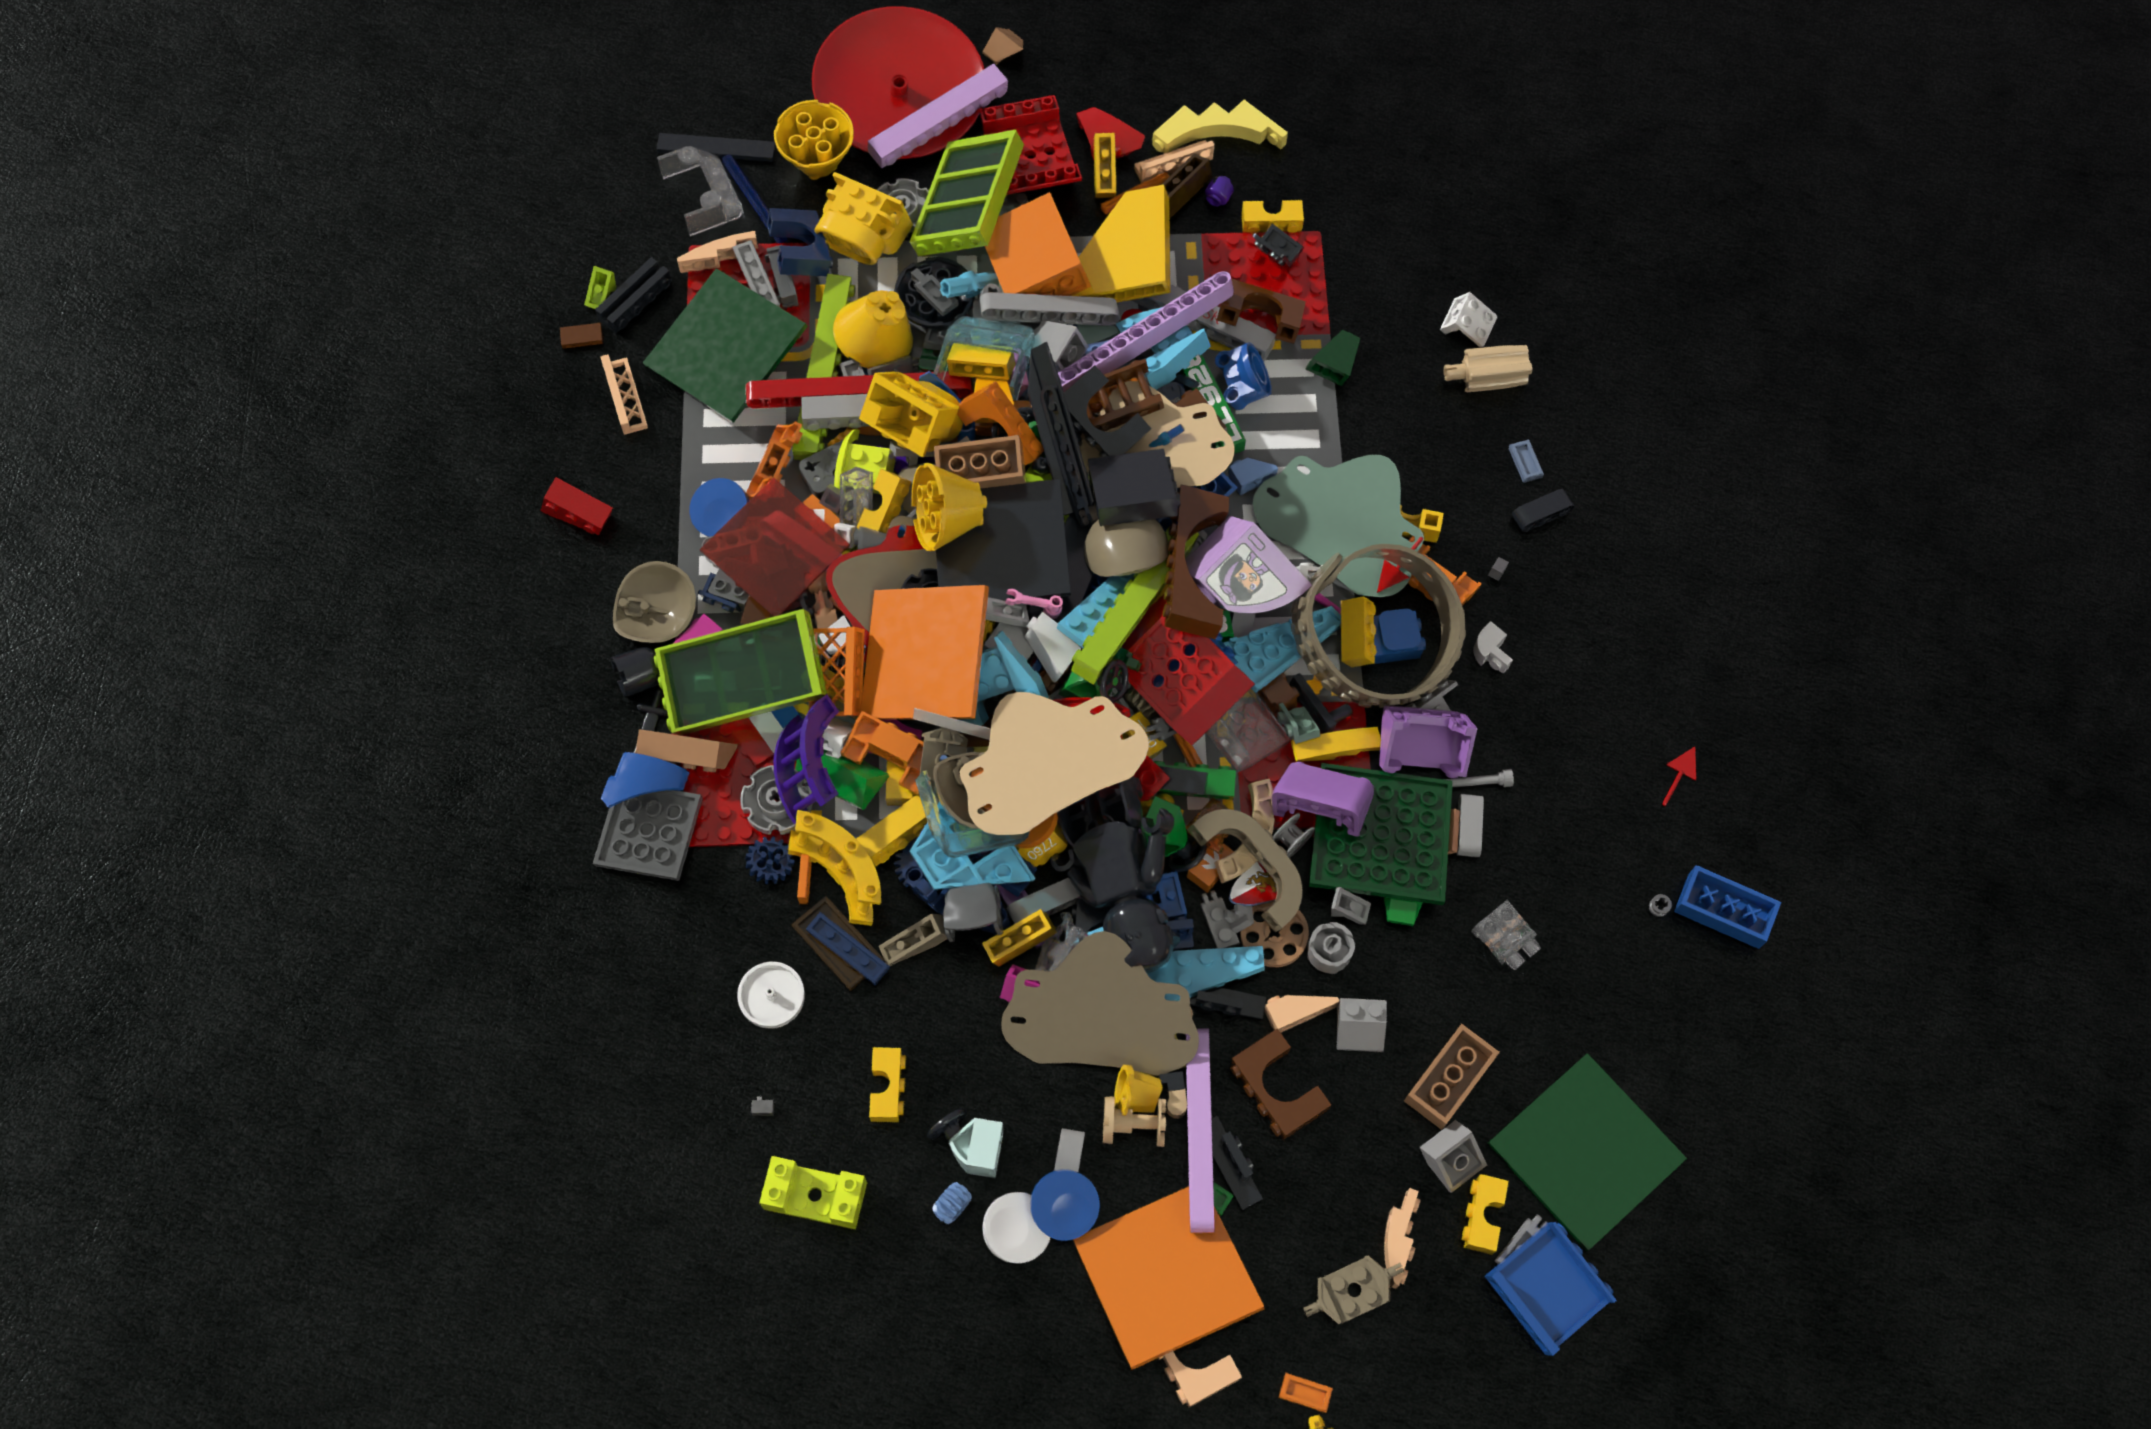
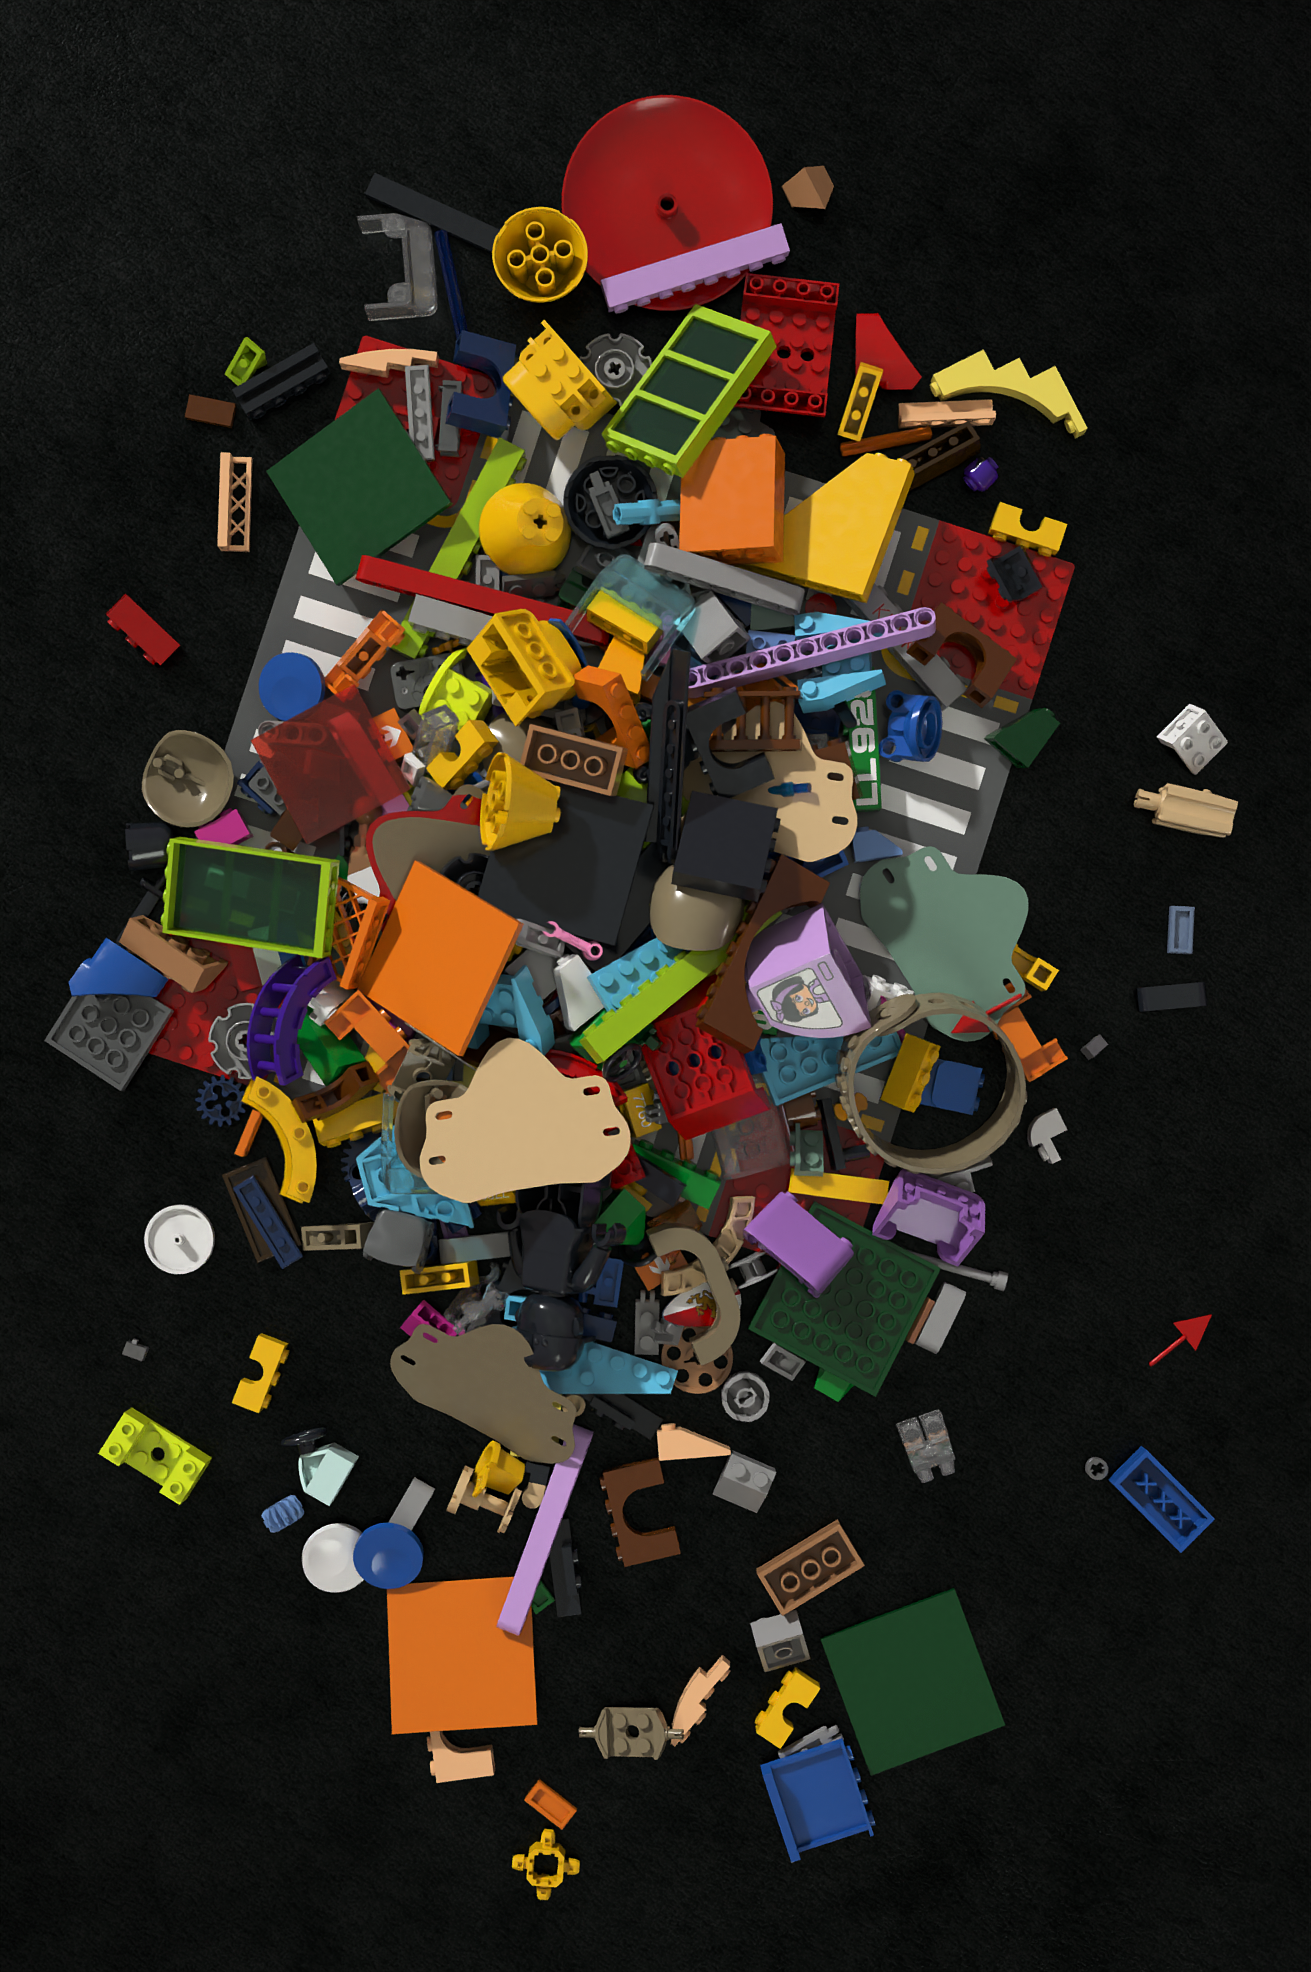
camera: 20 degrees right, 20 degrees up
none -> reddish brown arch [291,1061,379,1123]

